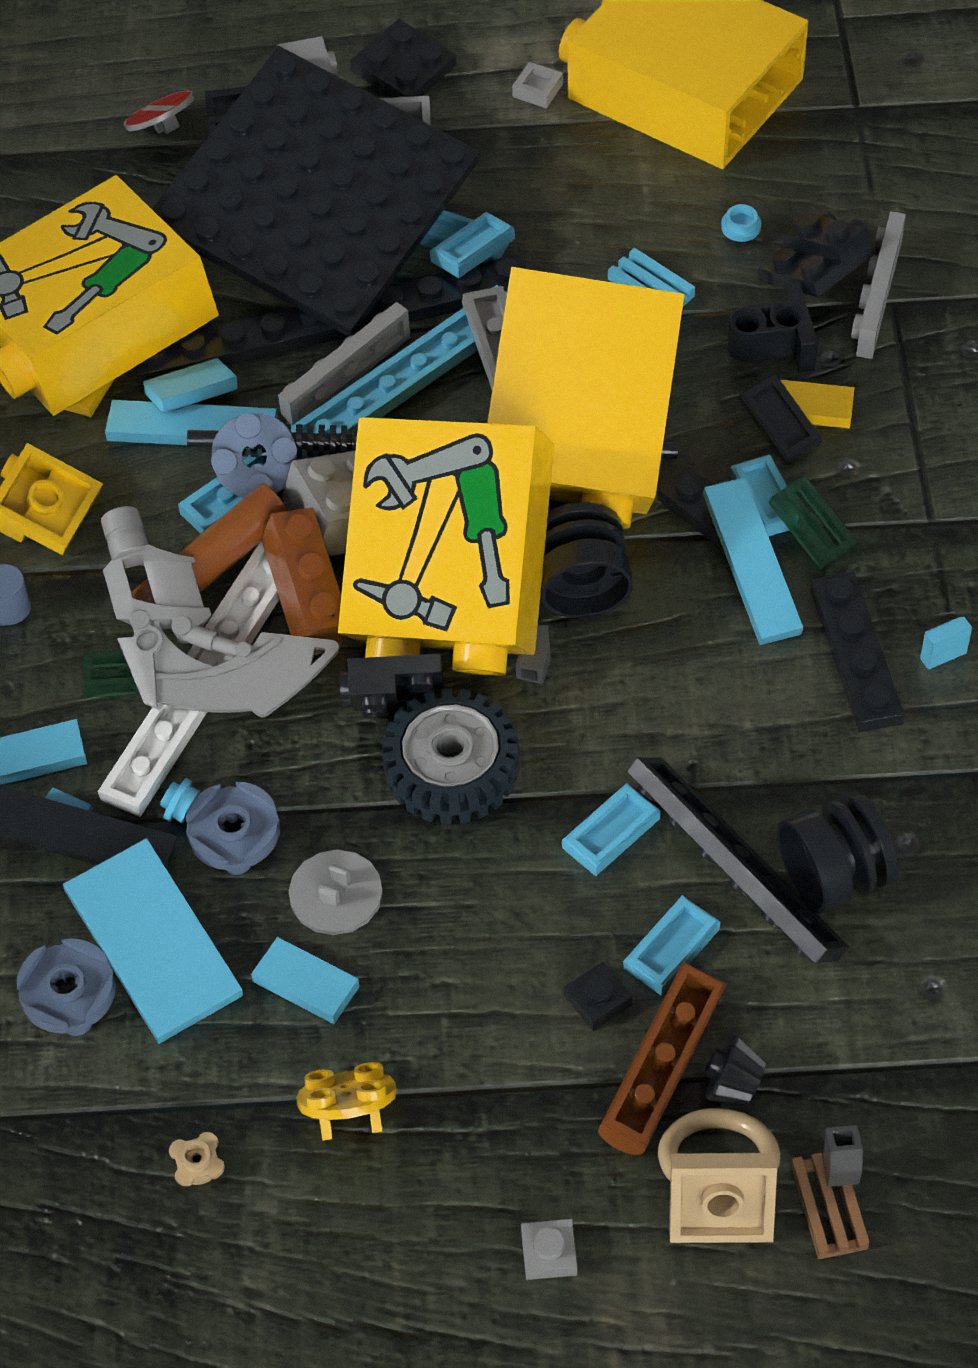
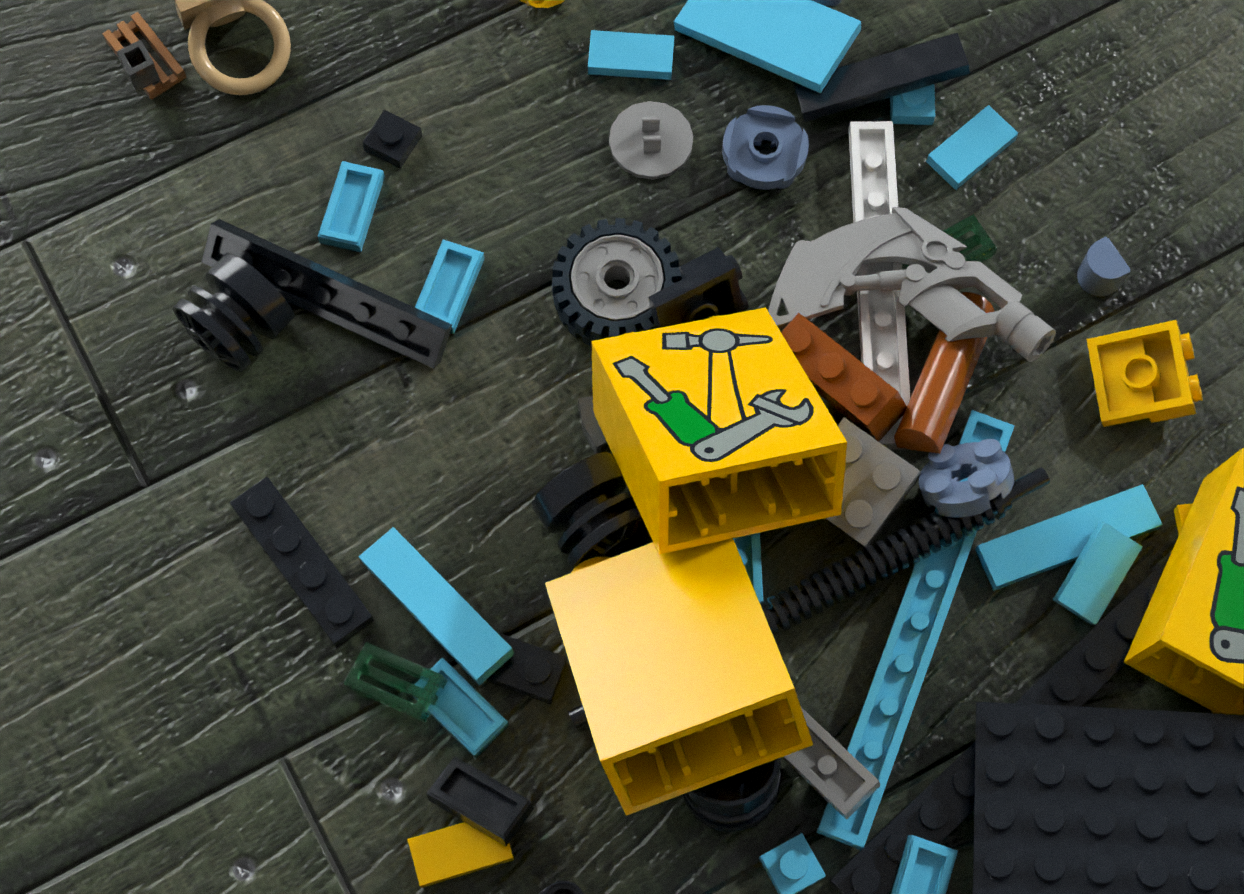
camera: 150 degrees right, 15 degrees up
medium azure plate [160,778,201,823] -> none
light grey plate [278,302,410,426] -> none
dark orange brick [598,962,727,1155] -> none
black piece [703,1035,766,1105] -> none
medium azure tile [920,616,972,670] -> none

